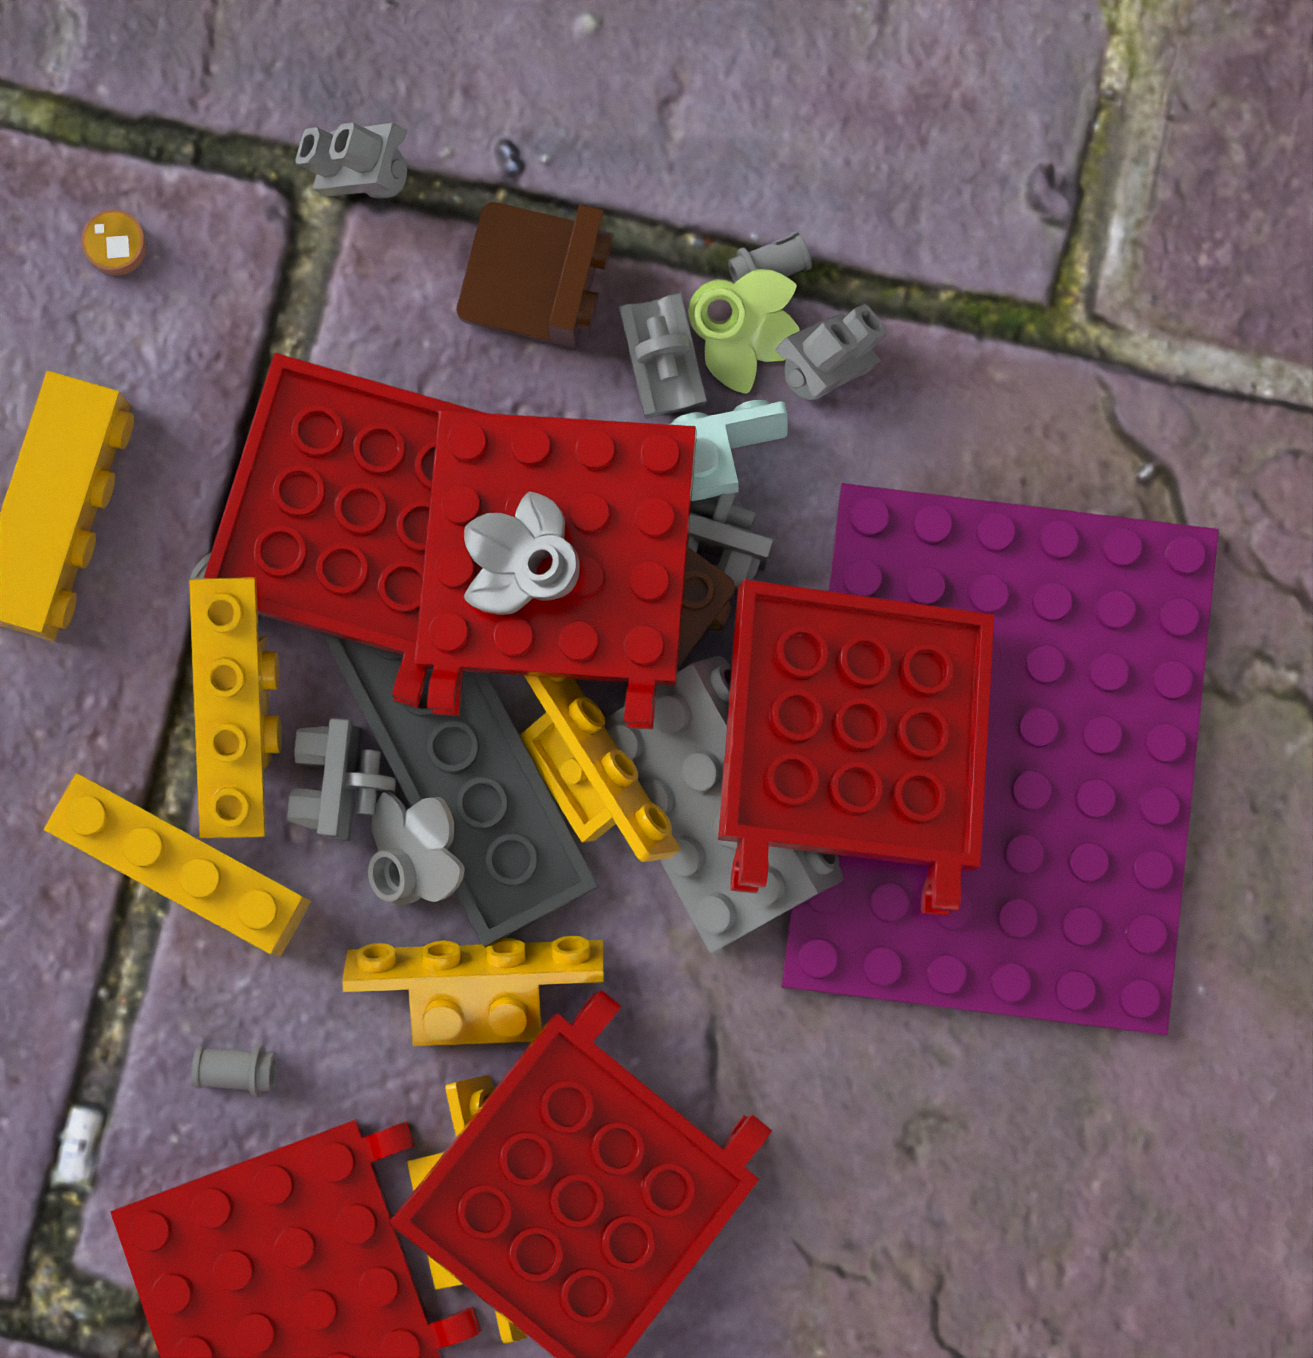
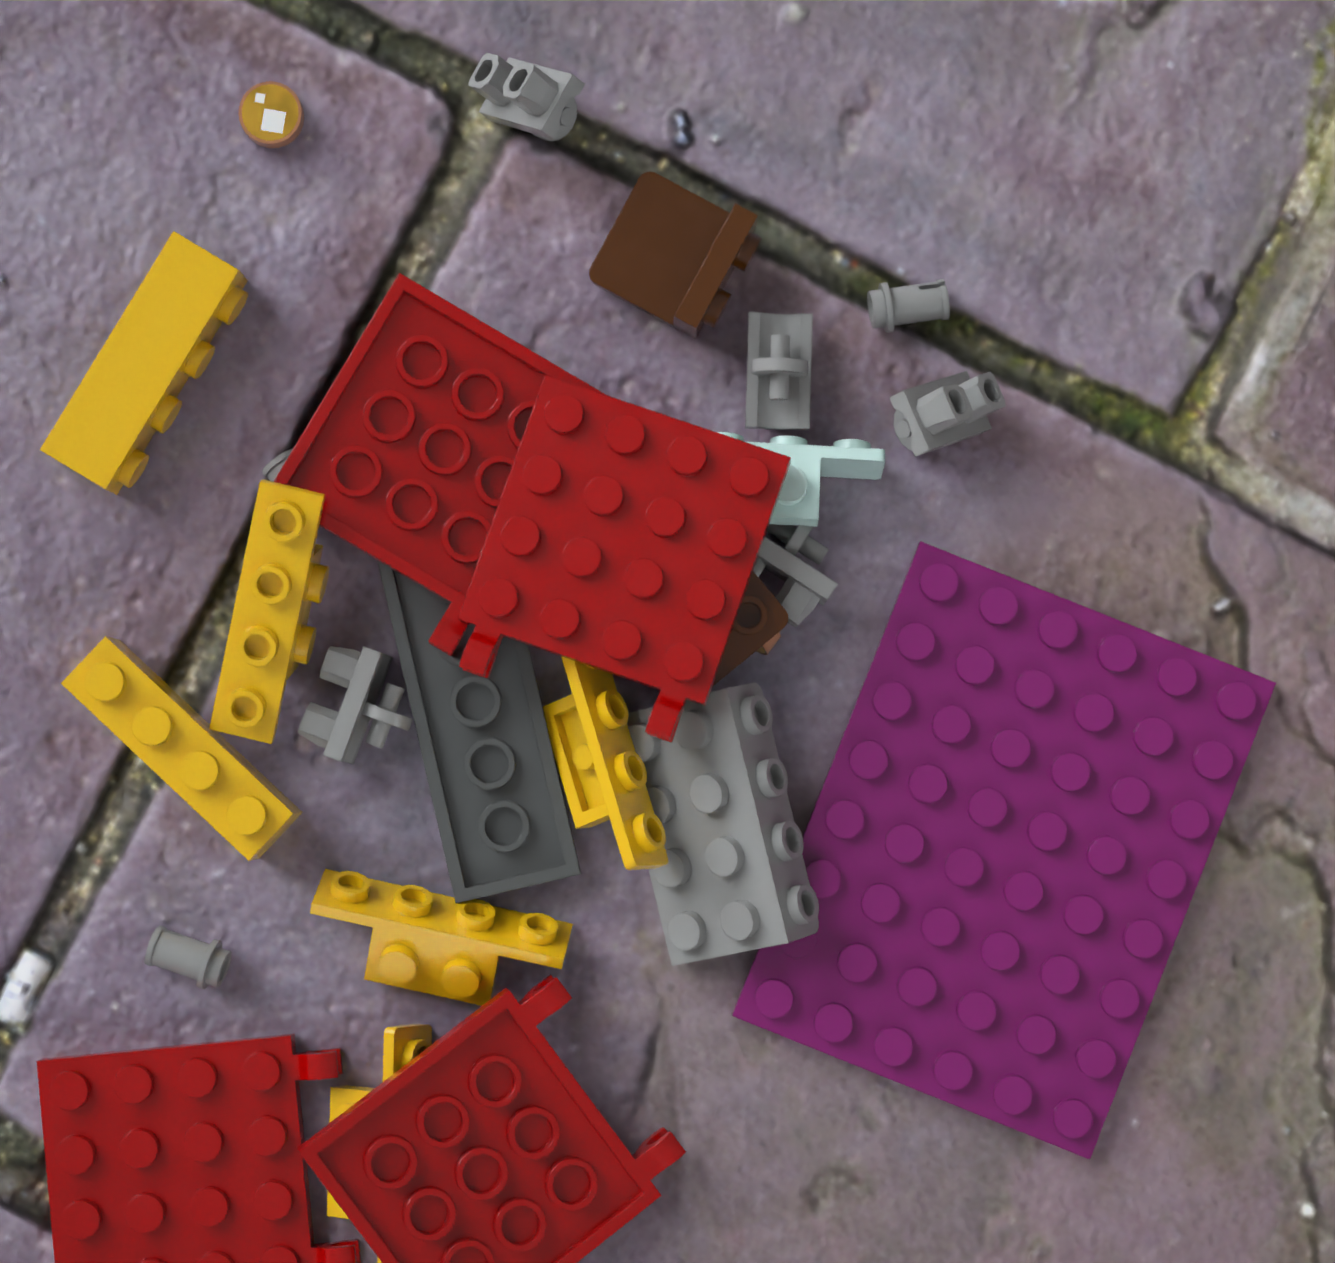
camera: 15 degrees right, 5 degrees up
light grey plate [368,791,465,905] -> none
light grey plate [464,492,580,615] -> none
yellowish green plate [688,269,800,394] -> none
red plate [718,579,995,917] -> none

